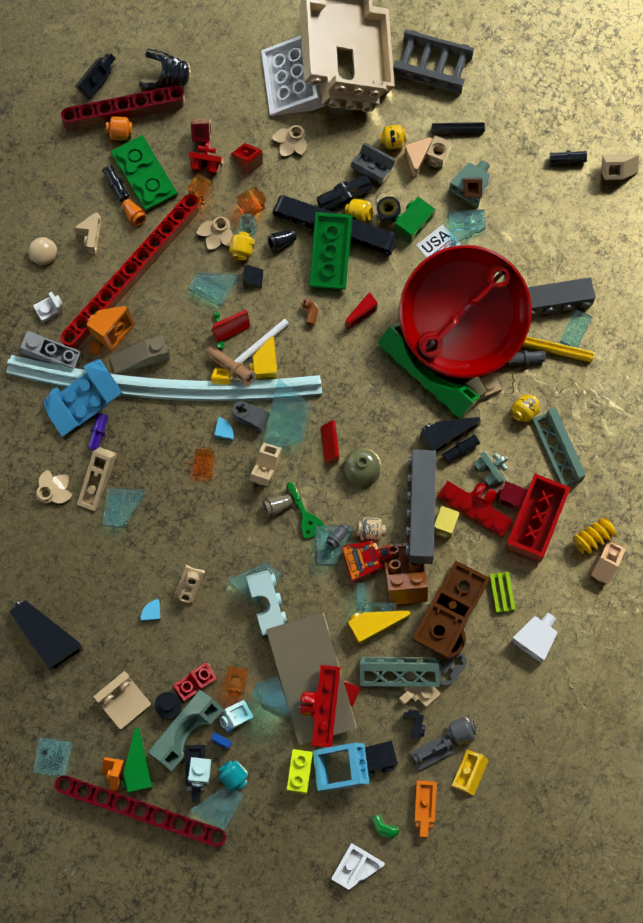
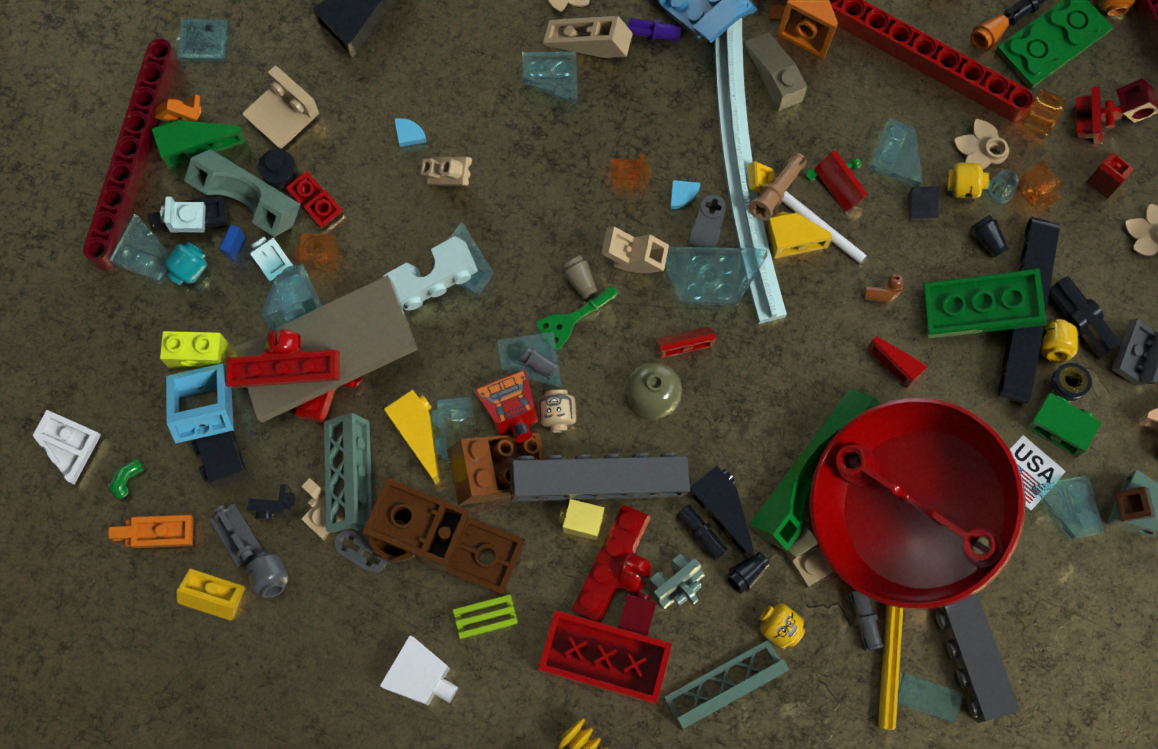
camera: 85 degrees right, 0 degrees up
none -> black cone [725,552,770,594]

